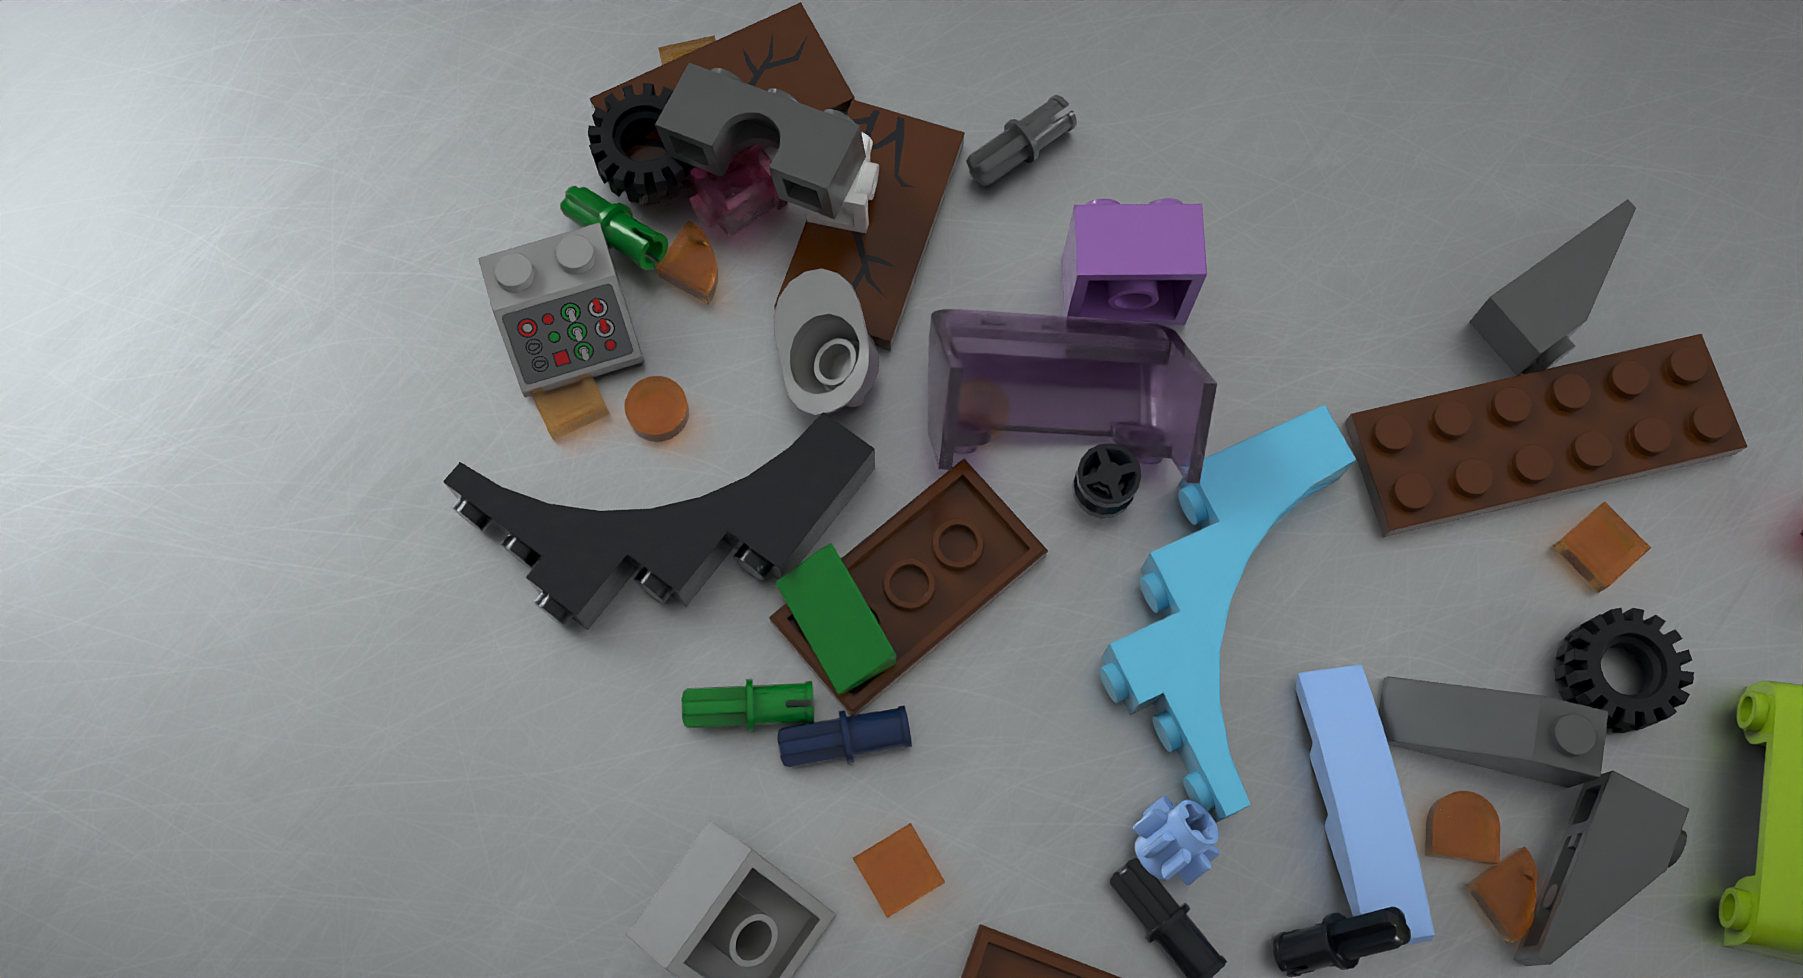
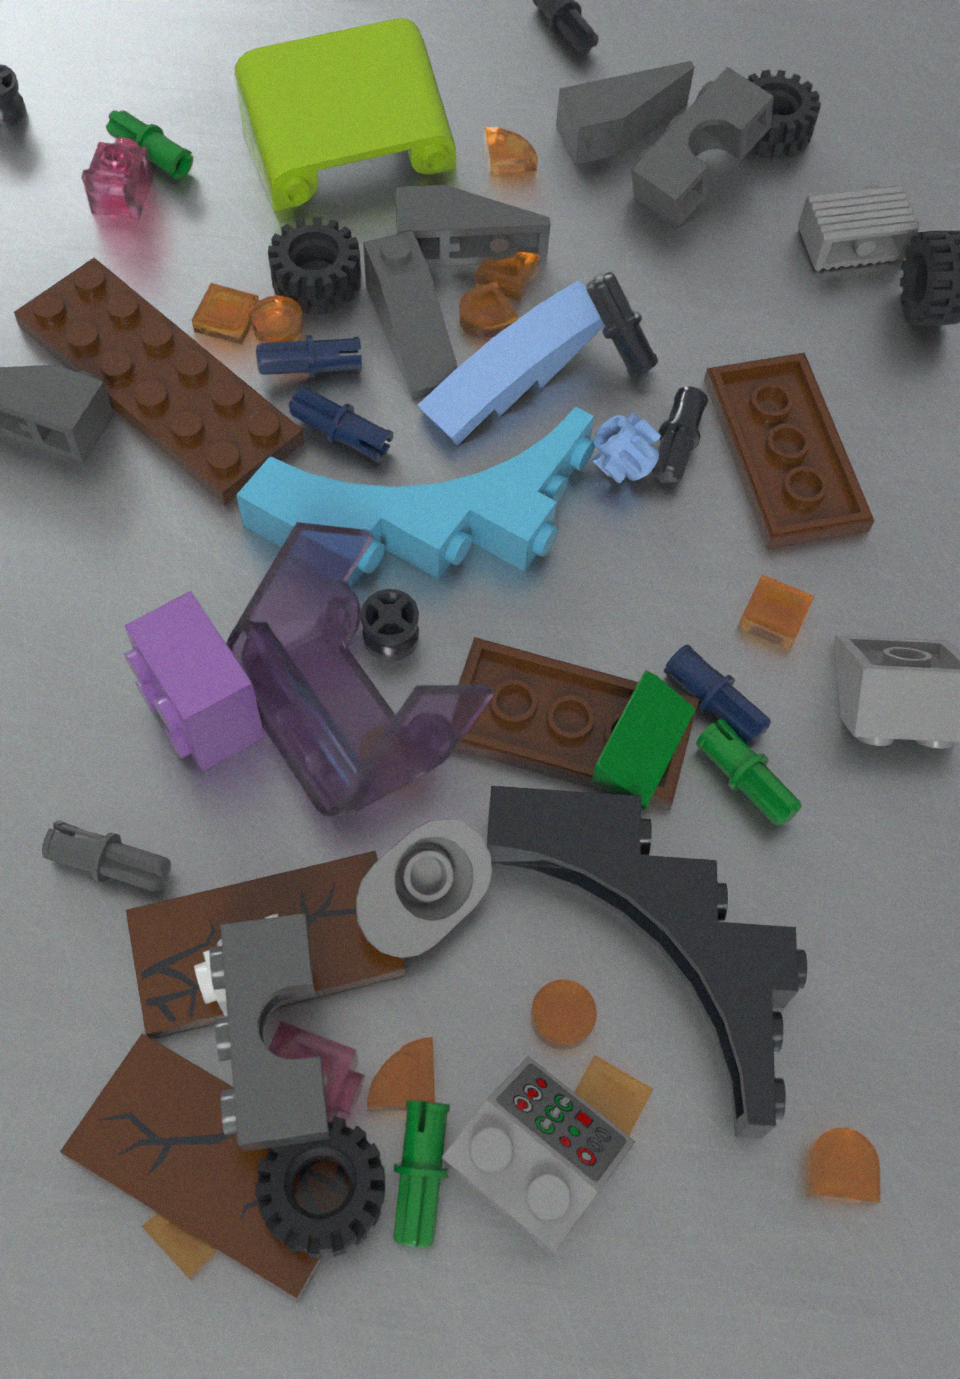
camera: 125 degrees left, 10 degrees down
none -> clear orange tile [251,295,304,343]
none -> dark blue axle [256,335,362,378]
none -> dark blue axle [288,387,394,463]
none -> clear orange tile [806,1128,880,1206]

